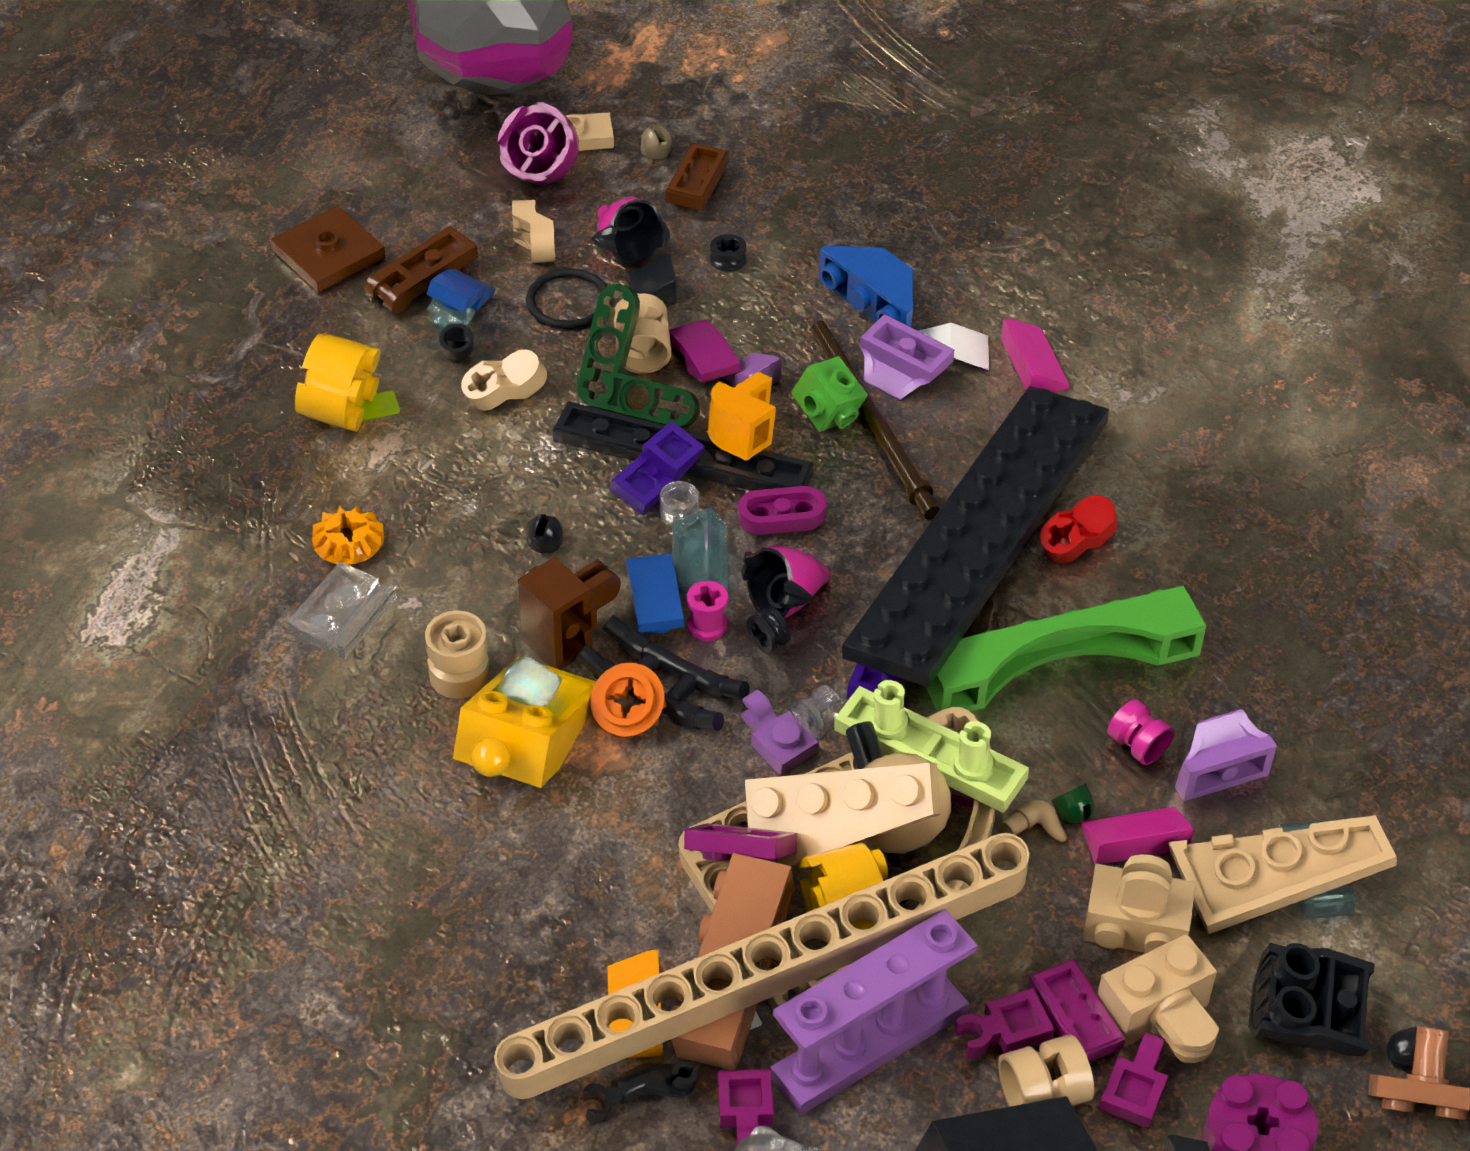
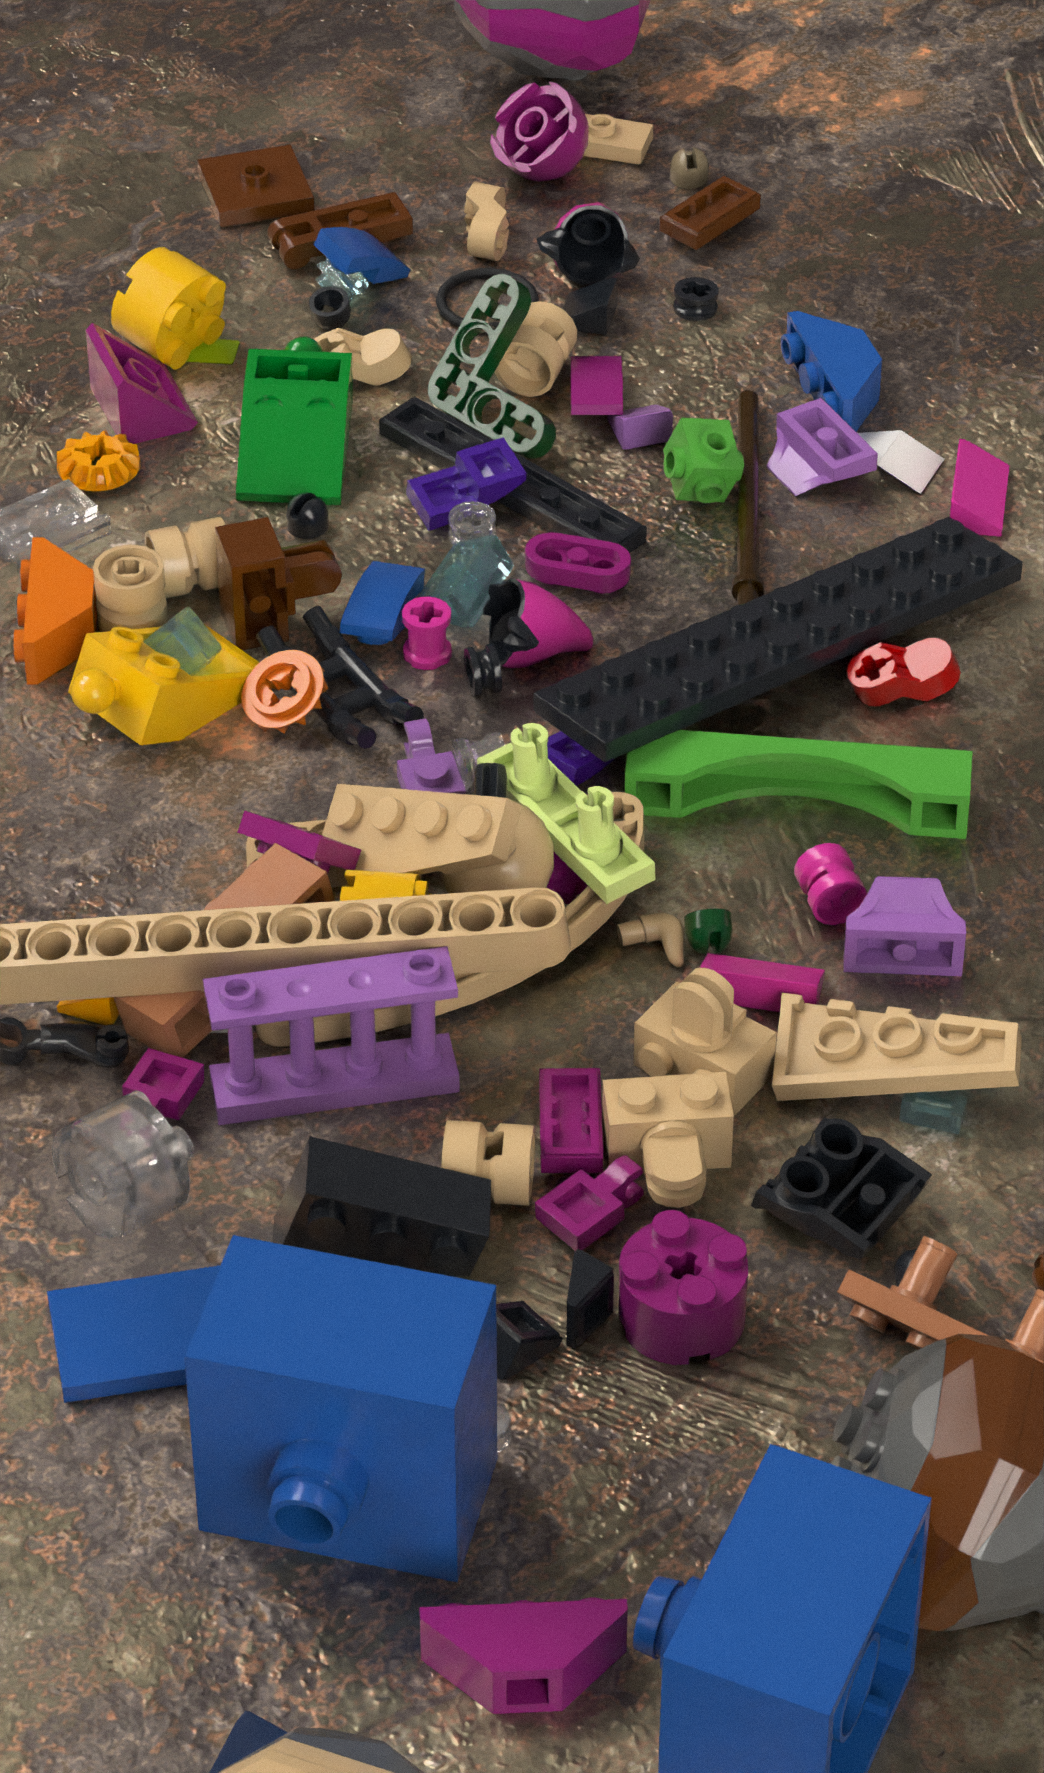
camera: 25 degrees right, 5 degrees down
light orange brick [707,372,776,461] -> none
magenta plate [954,988,1055,1059] -> none
none -> orange slope [14,537,98,685]
none -> magenta slope [86,323,198,444]
none -> tan wheel [145,516,225,599]
none -> green slope [236,336,353,505]

